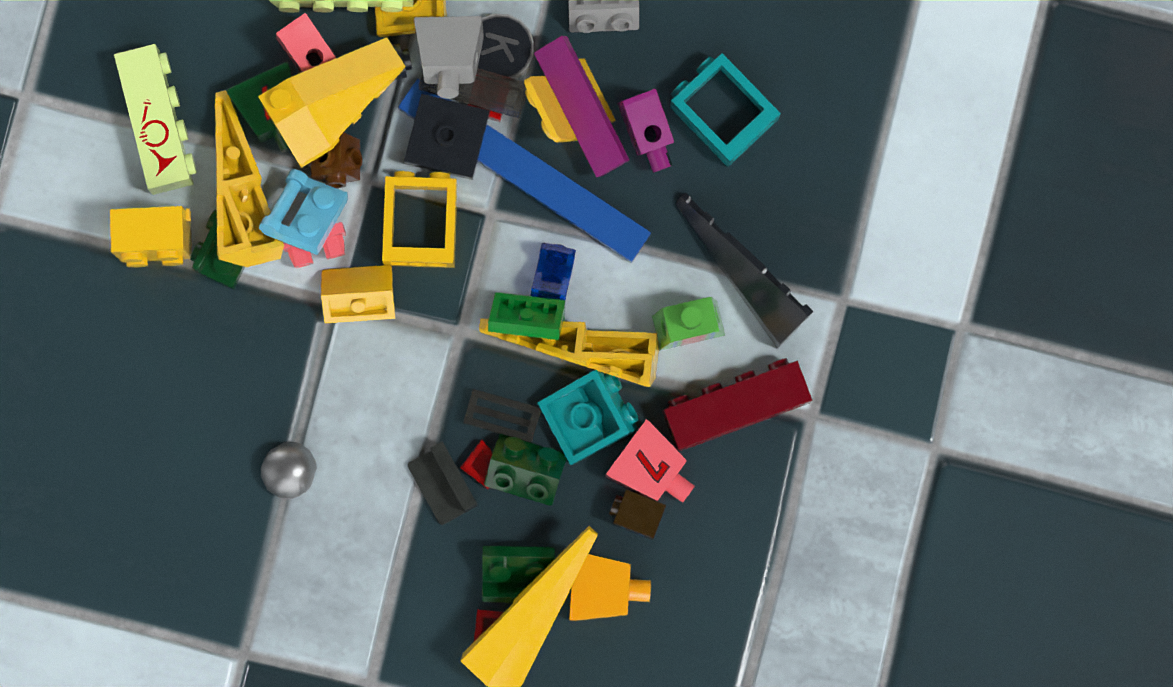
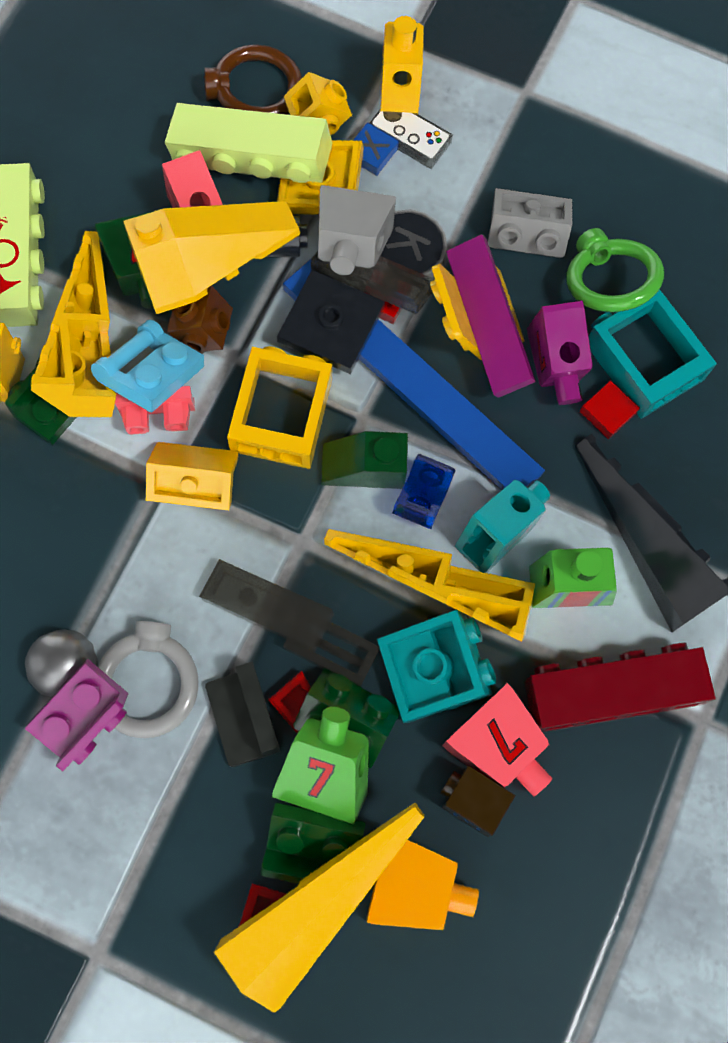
camera: 10 degrees right, 10 degrees down
green bracket [488,292,566,340] -> none
none -> magenta bracket [25,659,128,772]
none -> light grey piece [98,621,199,738]
none -> clear smoke tile [199,559,334,652]
none -> bright green torso [272,707,369,825]
none -> dark green slope [321,431,408,489]
none -> teal torso [455,480,550,573]
none -> bright green piece [566,228,664,312]
none -> red tile [580,381,640,440]

